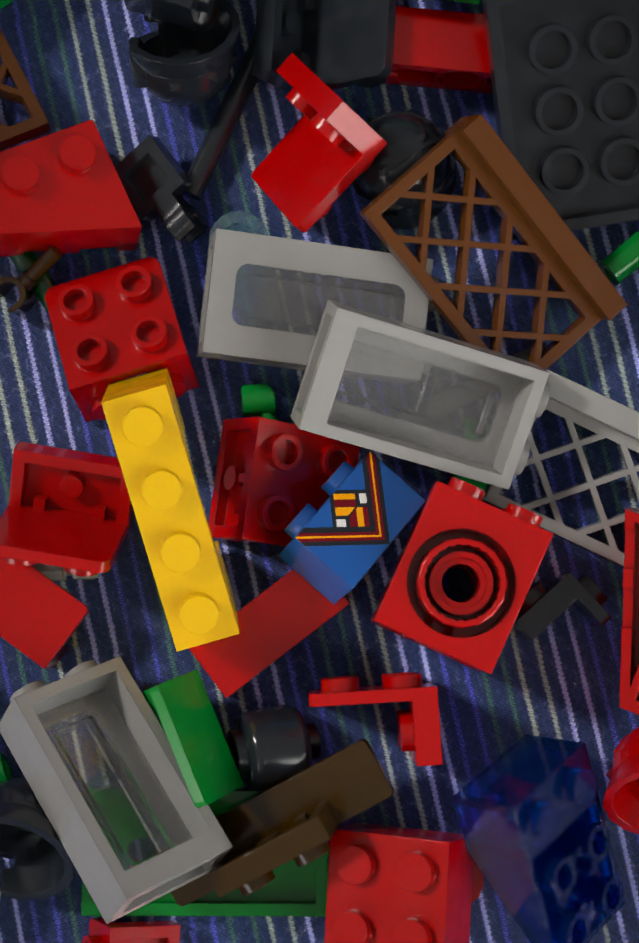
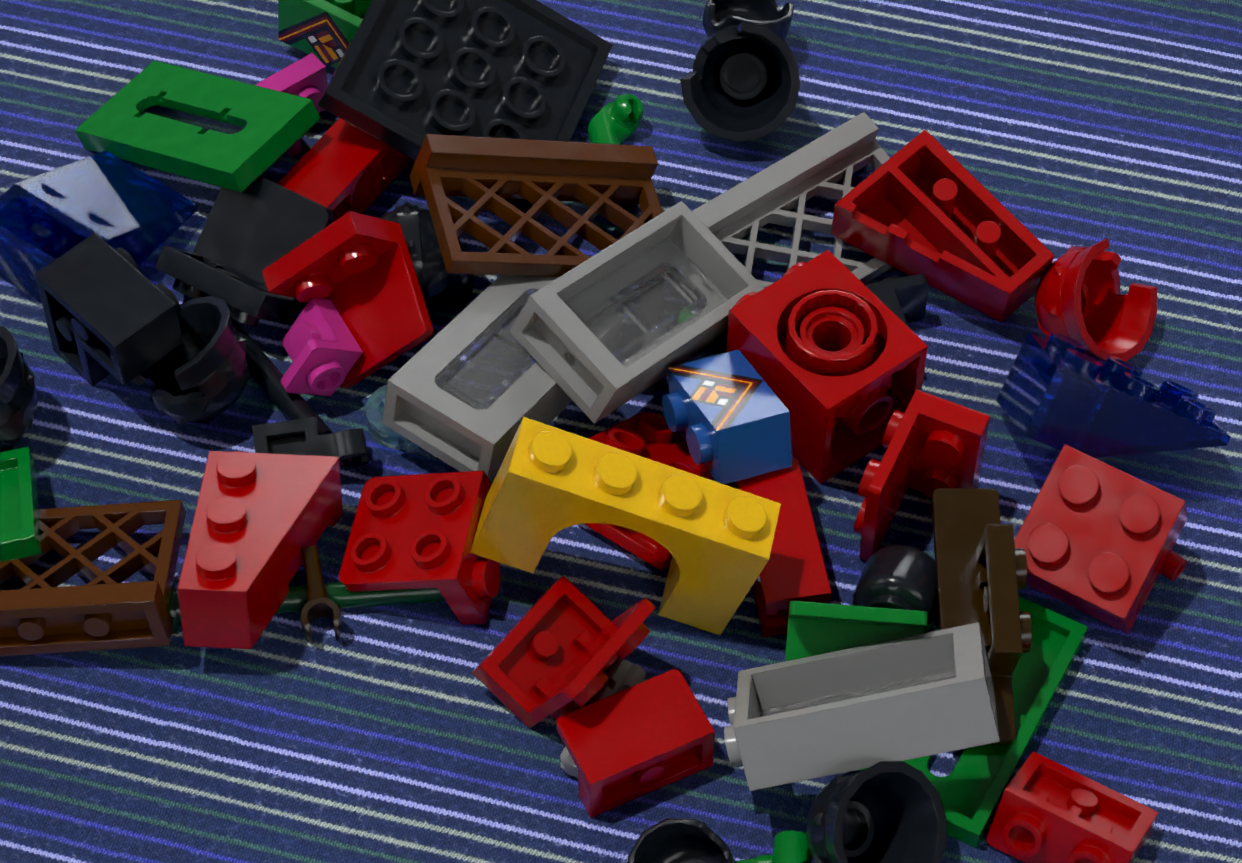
camera: 60 degrees left, 30 degrees down
none -> dark pink bracket [280,298,363,396]

